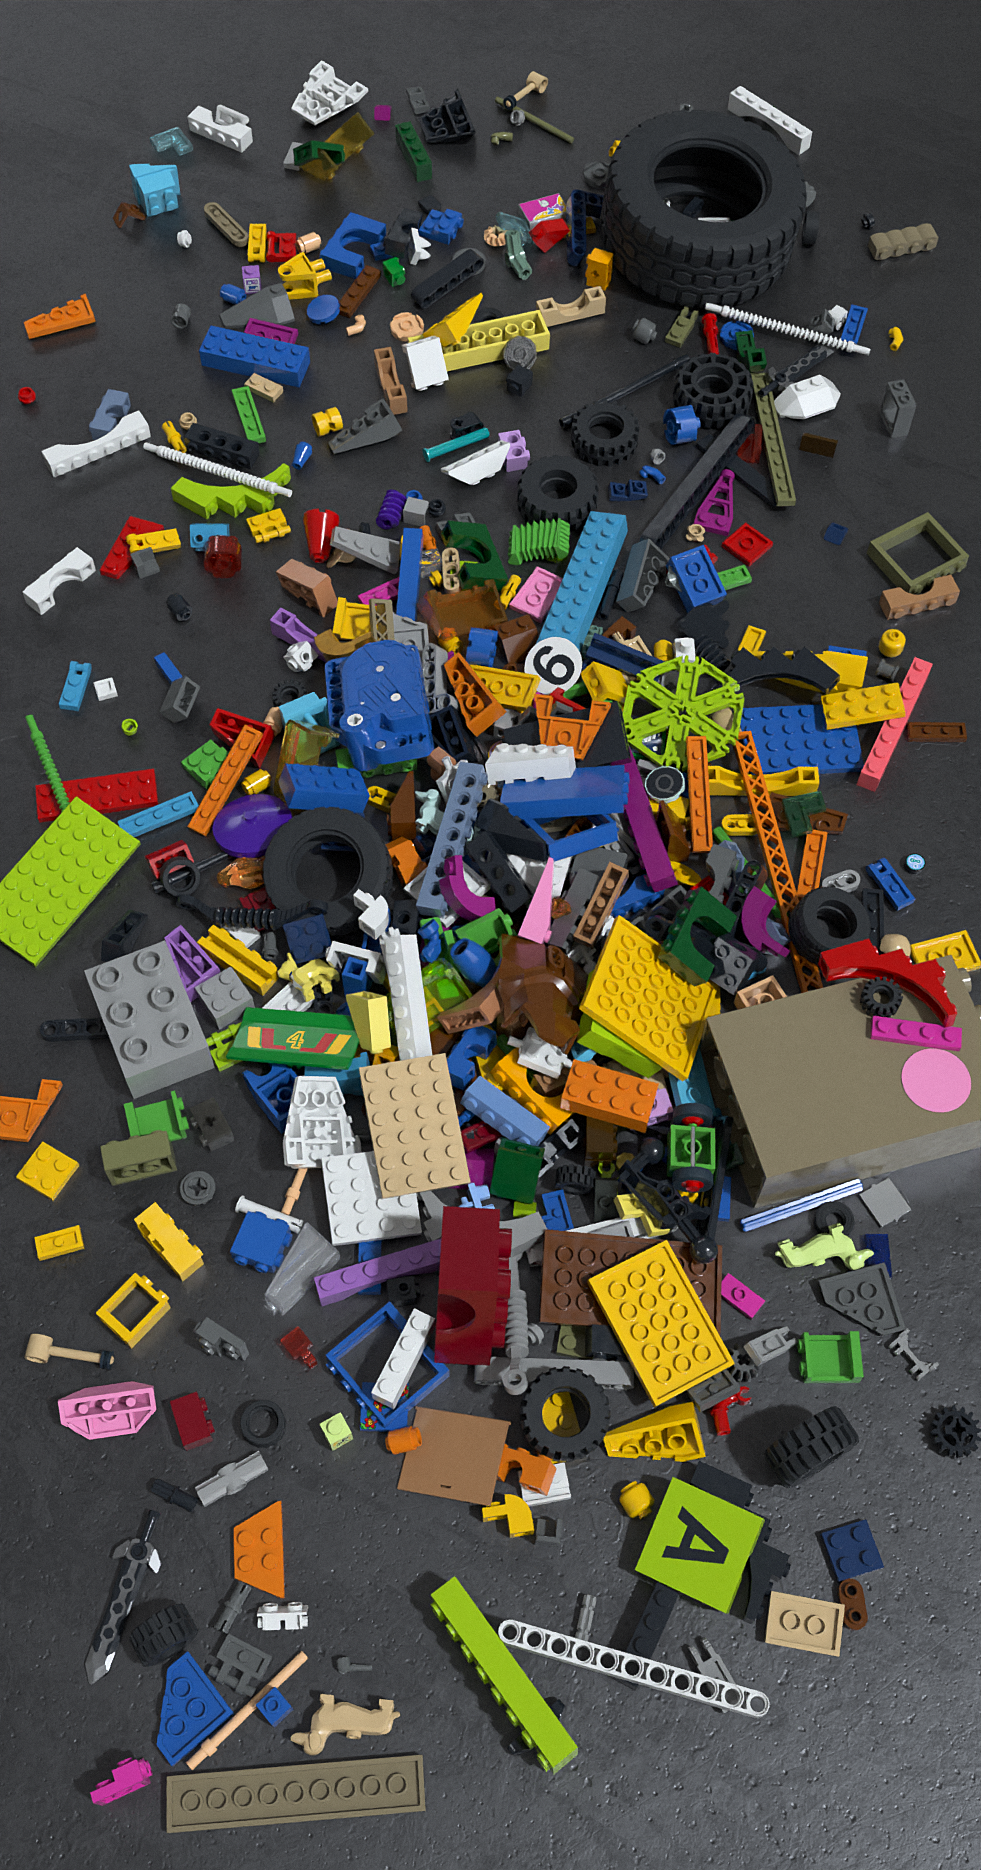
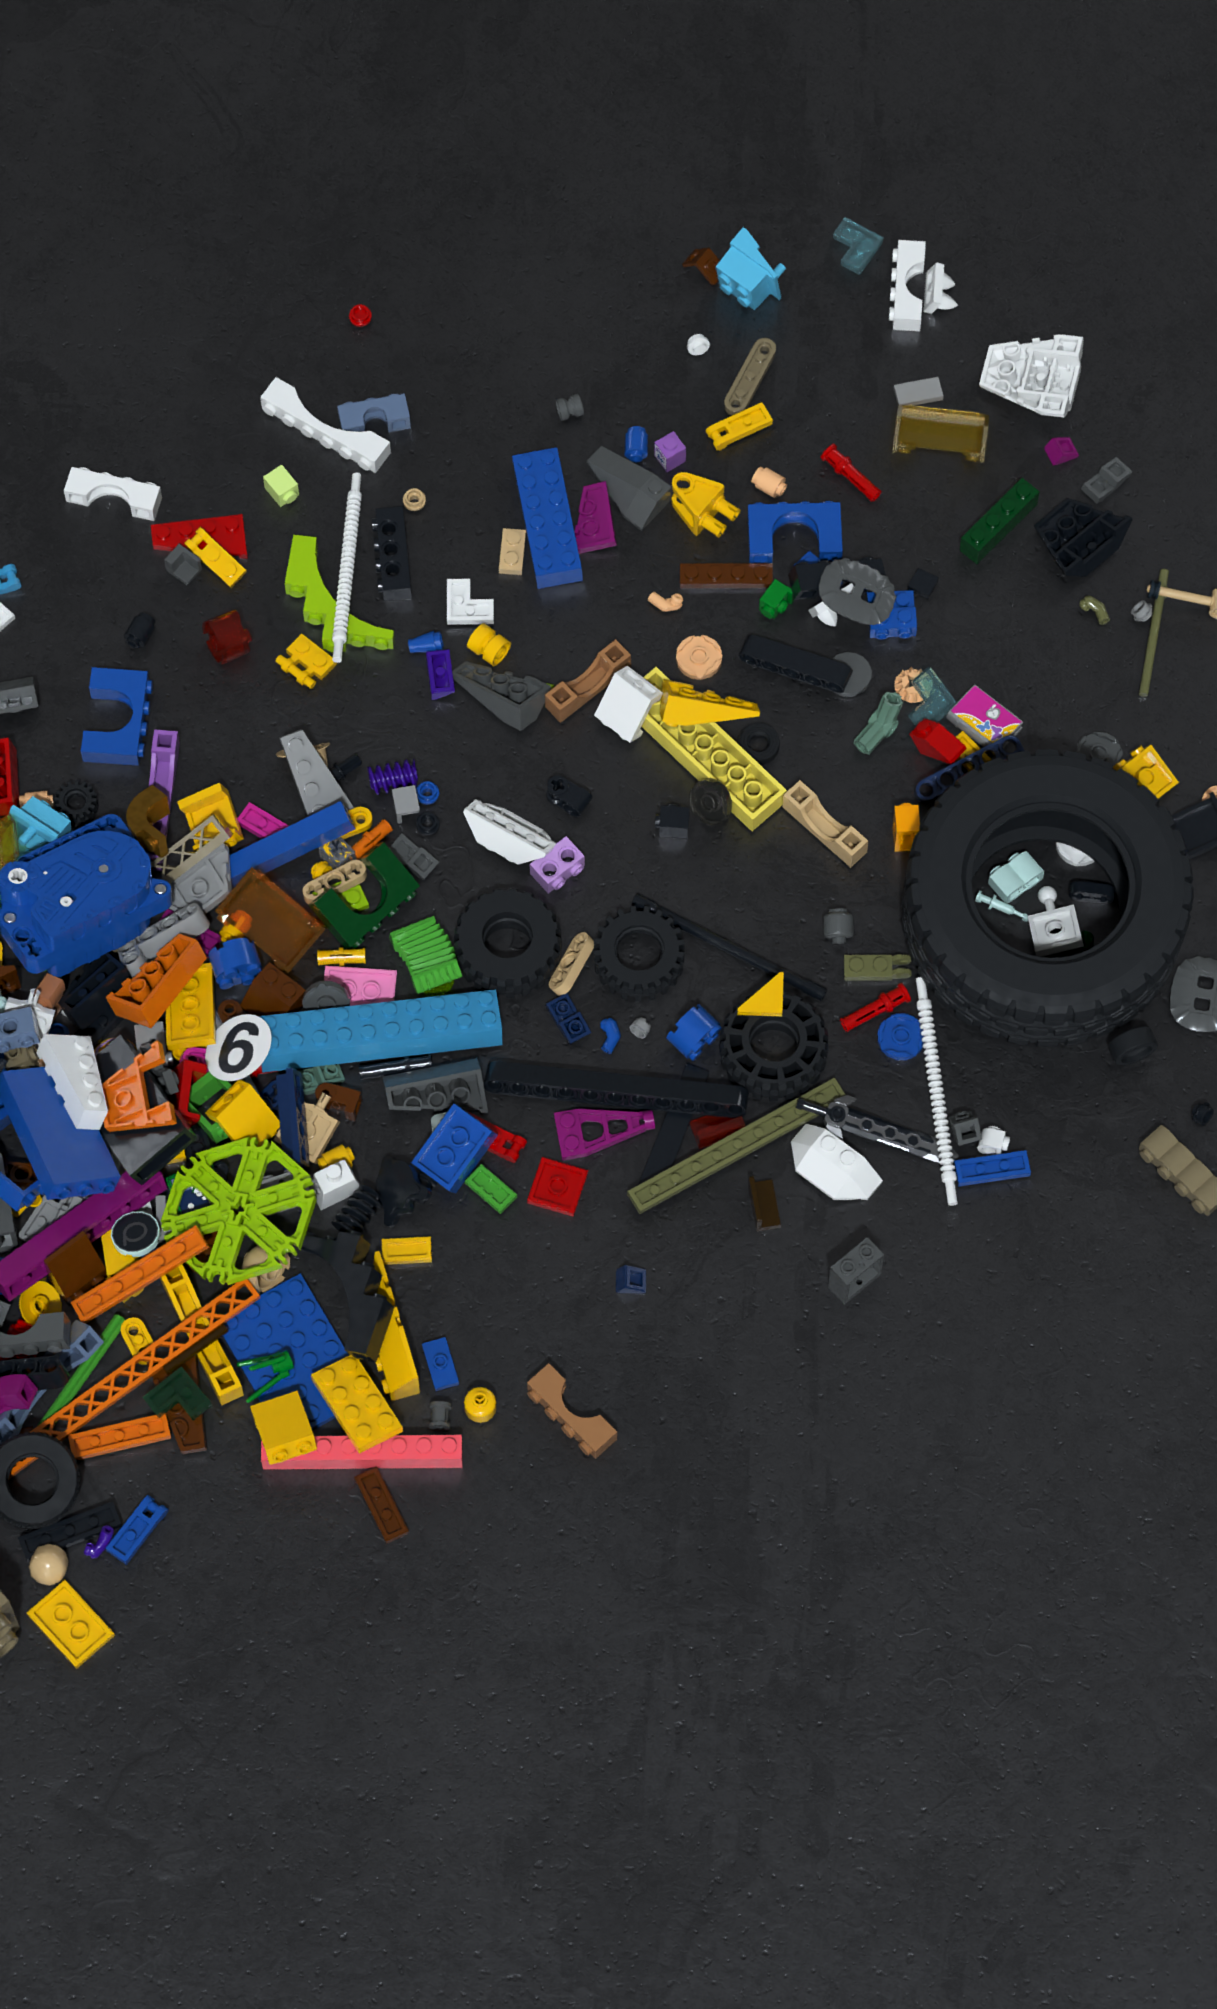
camera: 65 degrees right, 5 degrees up
orange wing [24,294,95,339] -> none
blue piece [154,652,182,685] -> none
yellow pin [162,421,187,453] -> none
dark azure brick [190,523,230,551] -> none
bright green plate [232,386,266,443] -> none
red plate [266,231,296,262] -> none
nougat wedge [276,559,338,618] -> none
white brick [283,641,318,672] -> none
dark green panel [293,140,345,170] -> none
red cone [303,509,340,563] -> none
blue tile [307,295,340,324] -> none
teal axle [422,428,490,462] -> none
tan plate [686,524,705,542] -> none
dark green arch [734,330,767,373] -> none
light grey plate [821,870,860,892] -> none
olive window [867,512,969,594] -> none
yellow arm [888,327,903,351] -> none
tile [904,853,926,874] -> none
none -> blue arch [81,667,153,766]
none -> dark purple arm [84,1526,114,1559]
none -> dark brown bar [162,1324,229,1375]
none -> green plant [236,1350,294,1403]
none -> yellow panel [250,1390,317,1465]
none -> yellowish green brick [263,465,299,507]
none -> dark grey tile [302,981,350,1011]
none -> dark purple slope [426,649,455,700]
none -> white plate [447,579,494,625]
none -> tan beam [549,932,594,996]
none -> yellow tile [737,972,784,1017]
none -> dark grey piece [819,558,896,625]
none -> red pin [820,444,882,502]

